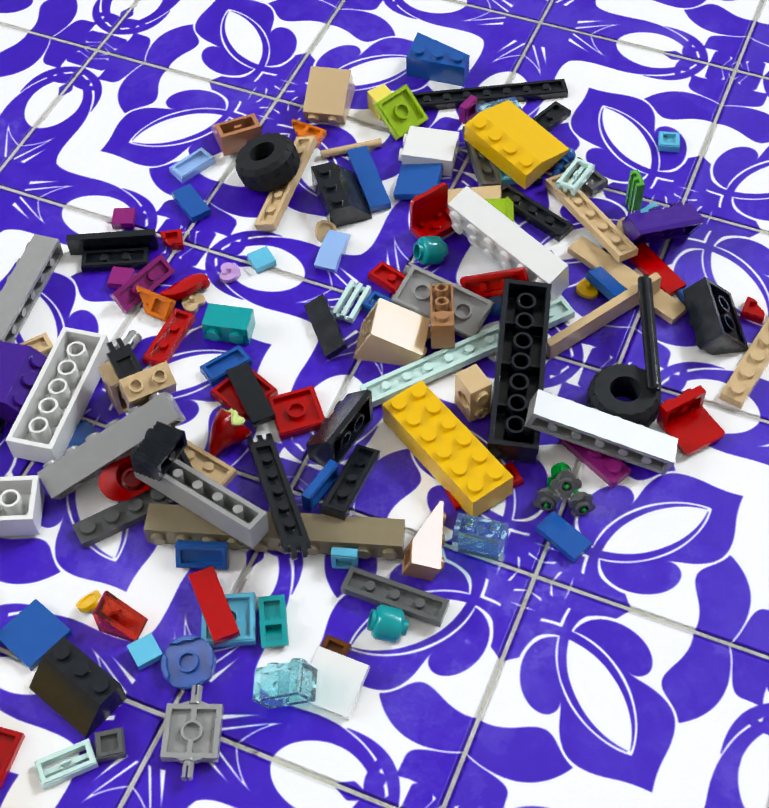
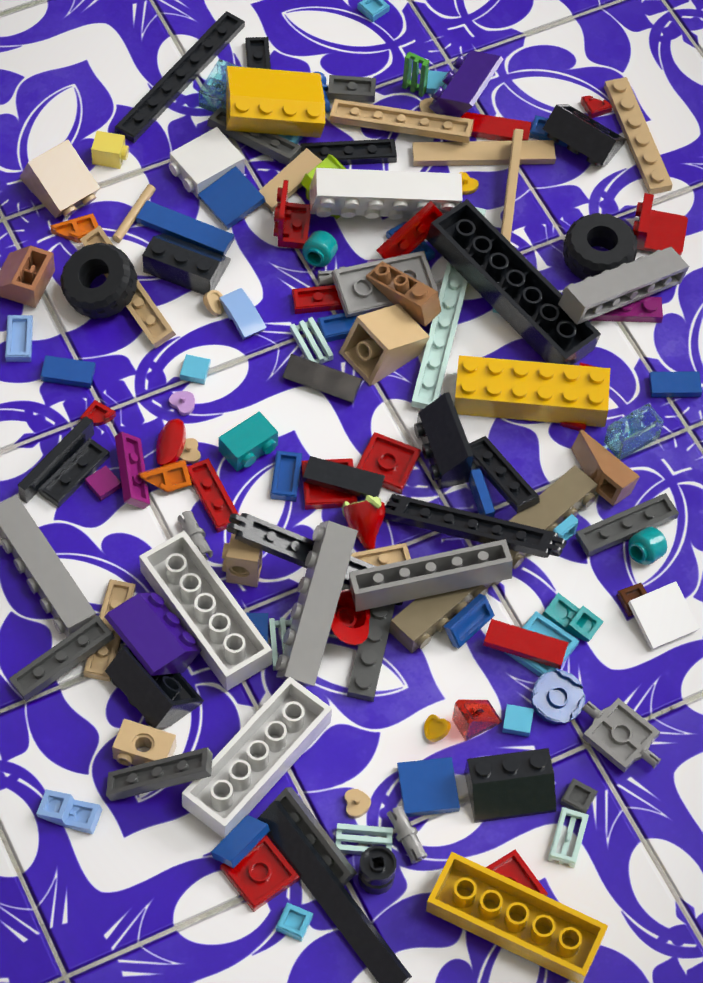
camera: 55 degrees left, 5 degrees up
magenta tile [111,208,136,229] -> none
tan brick [119,361,177,410] -> none
black brick [130,421,187,482] -> none
clear light blue brick [253,658,317,709] -> none
lime tile [373,84,429,140] -> none
blue wedge [406,32,470,87] -> none
tan brick [454,364,492,423] -> none
magenta tile [459,95,478,124] -> none
dark grey plant [533,462,595,517] -> none
light aqua tile [555,158,595,196] -> none
blue tile [584,266,627,300] -> none
black axle [637,274,662,393] -> none

